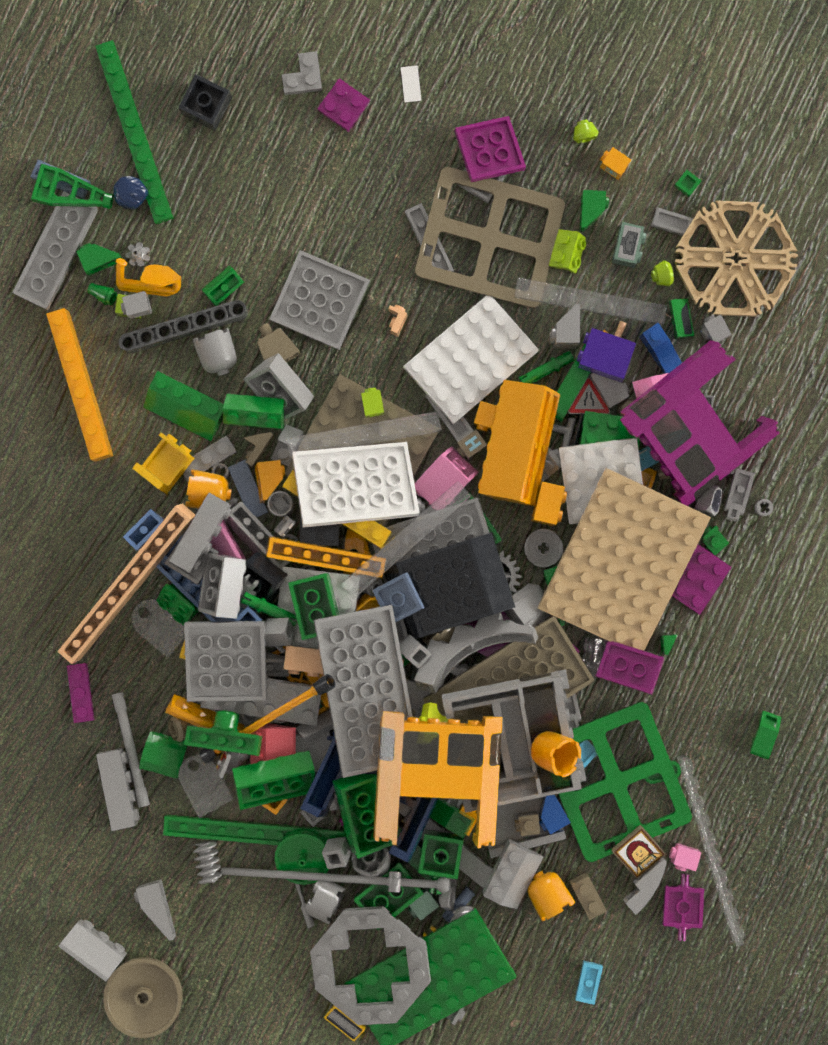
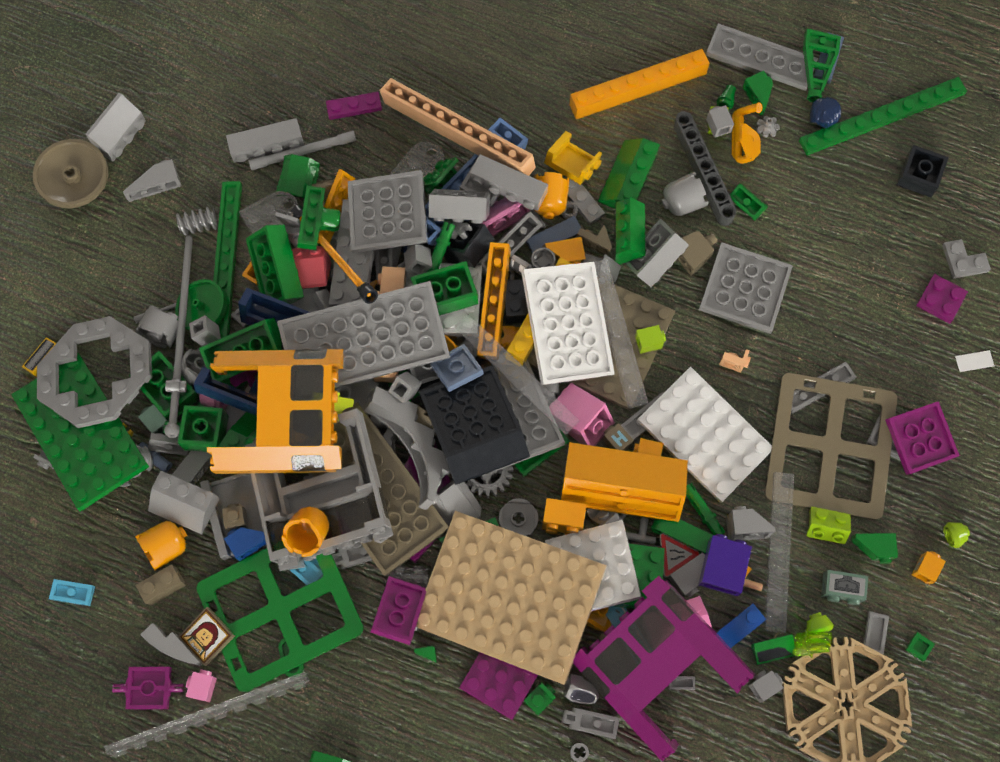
camera: 85 degrees right, 15 degrees down
none -> clear neon green arm [793,629,832,658]

